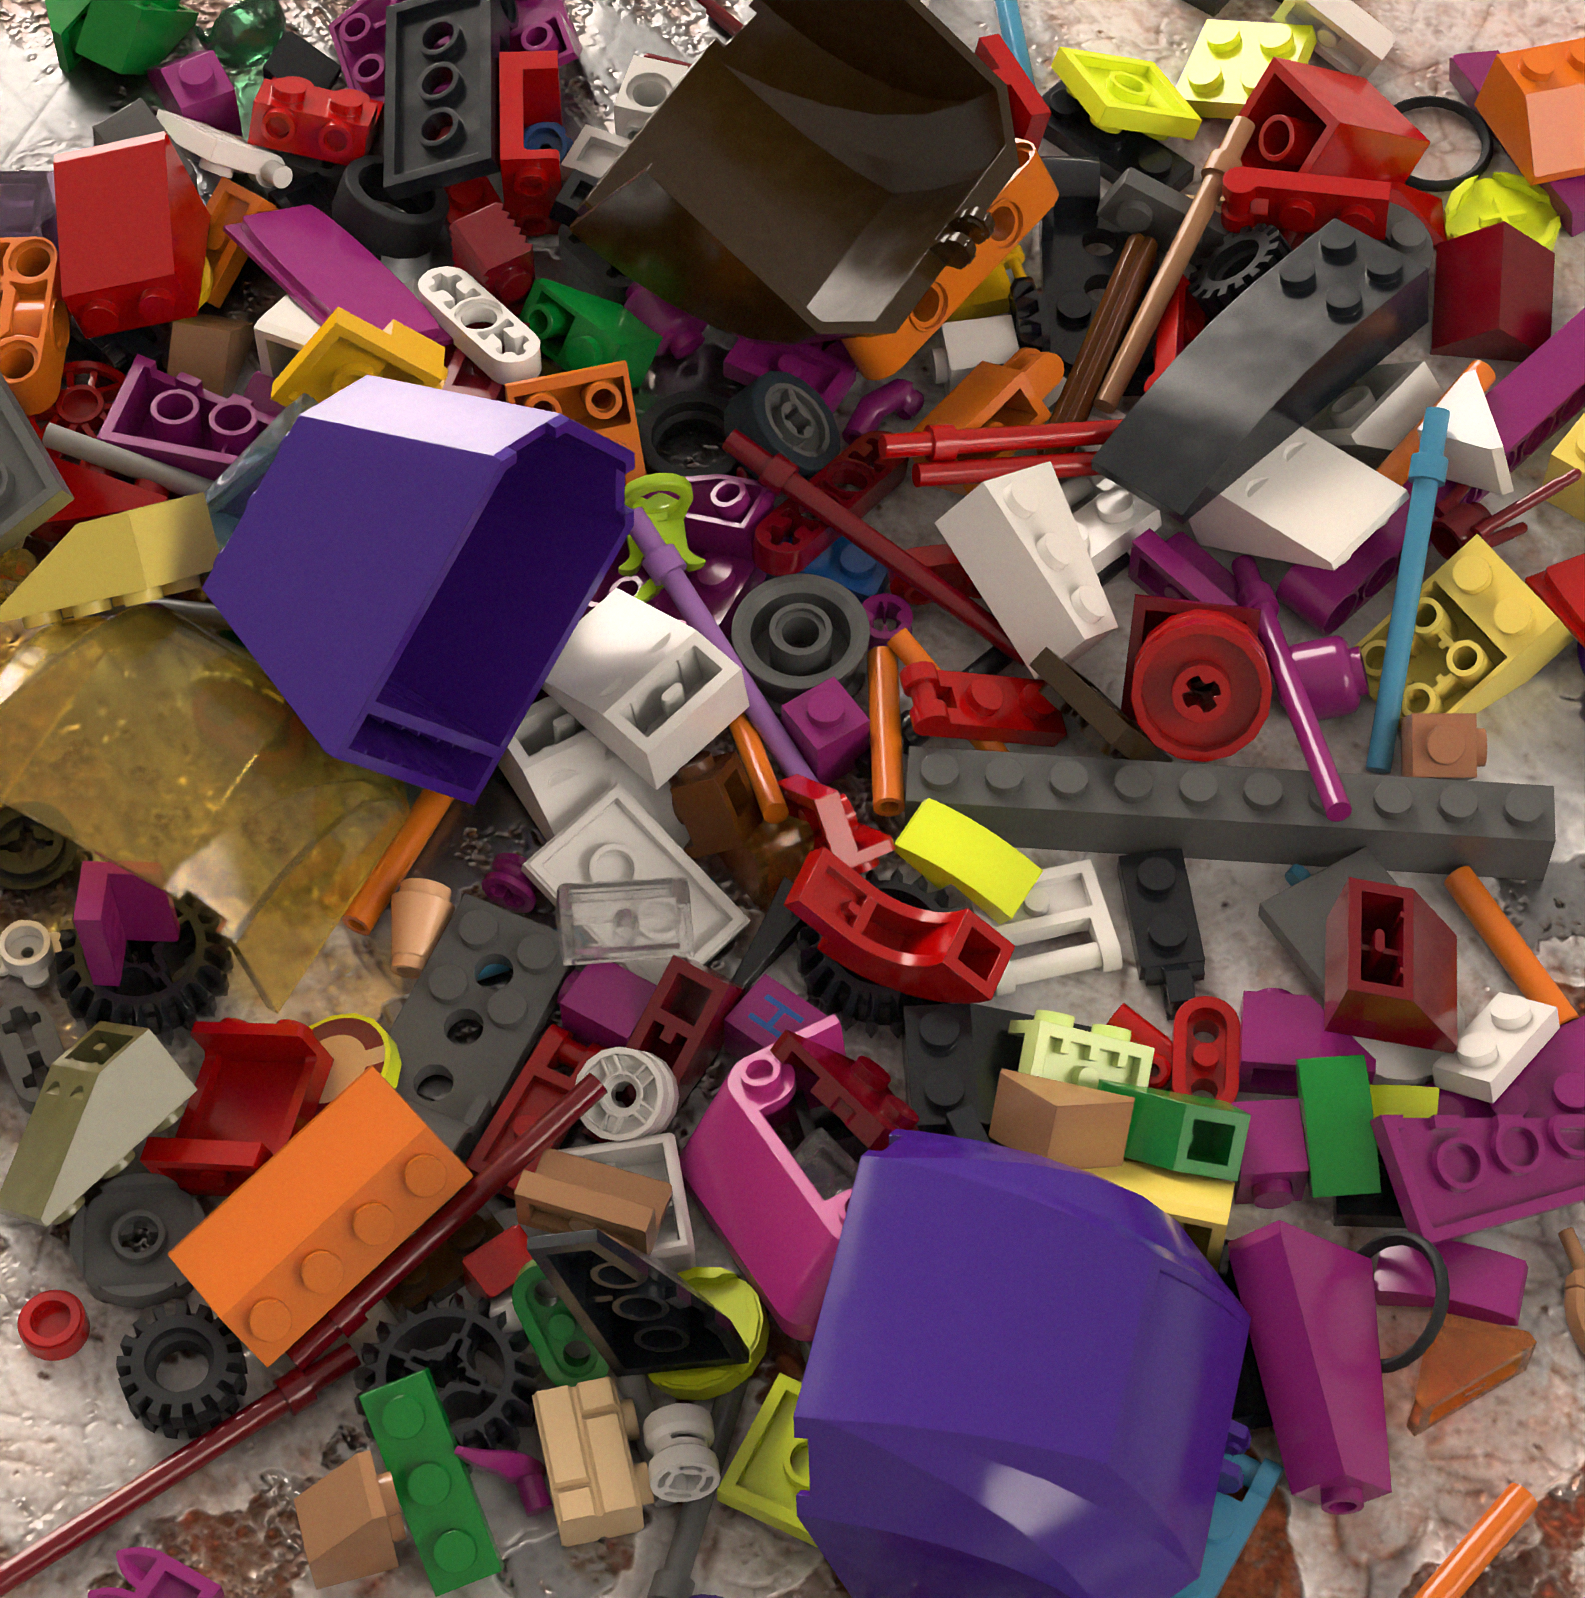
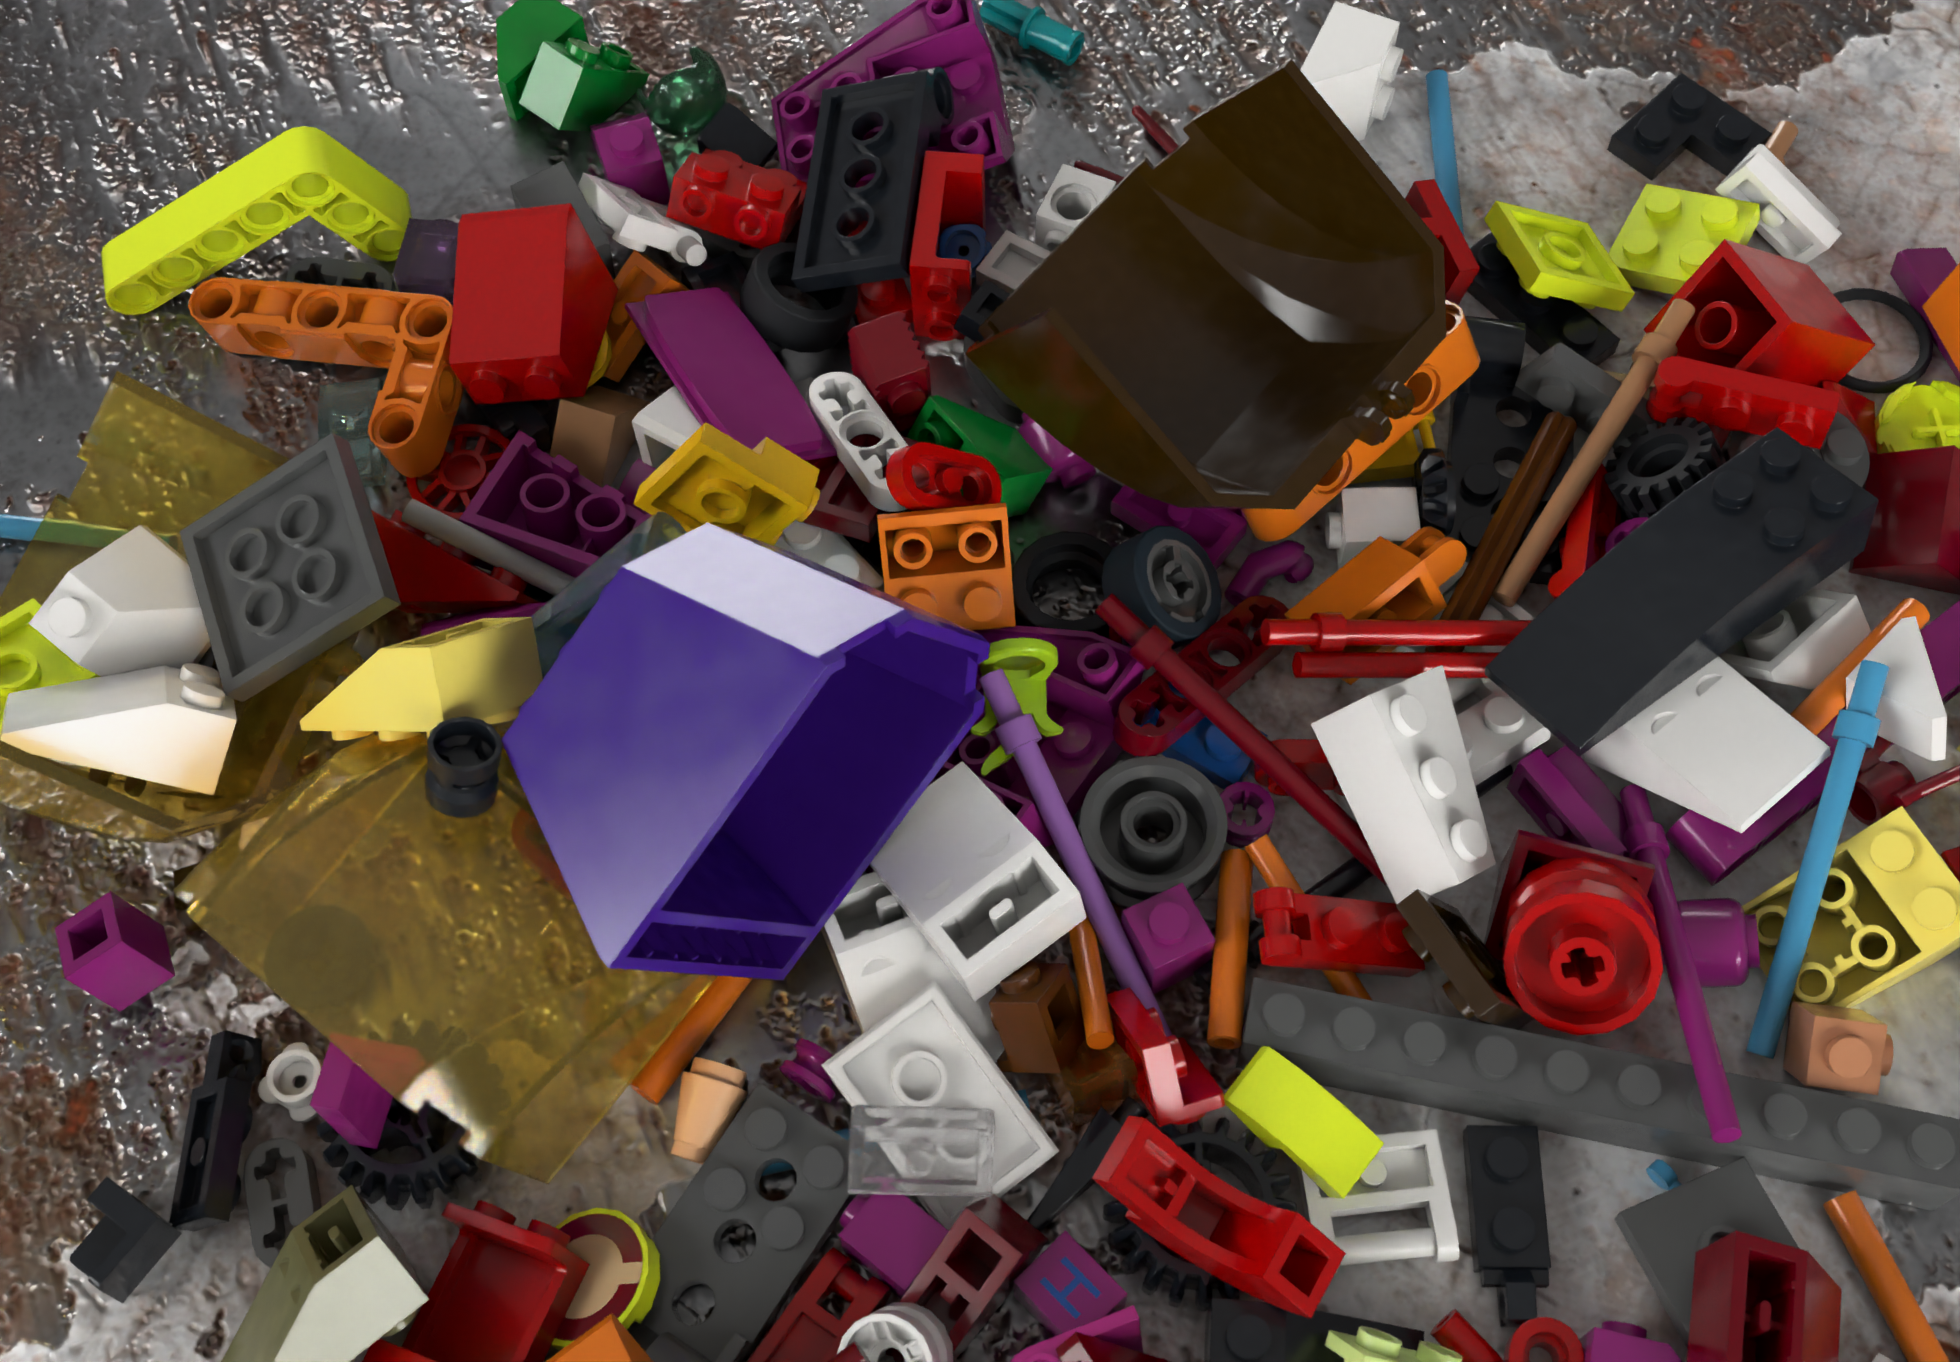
camera: 10 degrees right, 5 degrees up
none -> black wheel [424,717,502,819]
none -> red plate [886,442,1002,511]

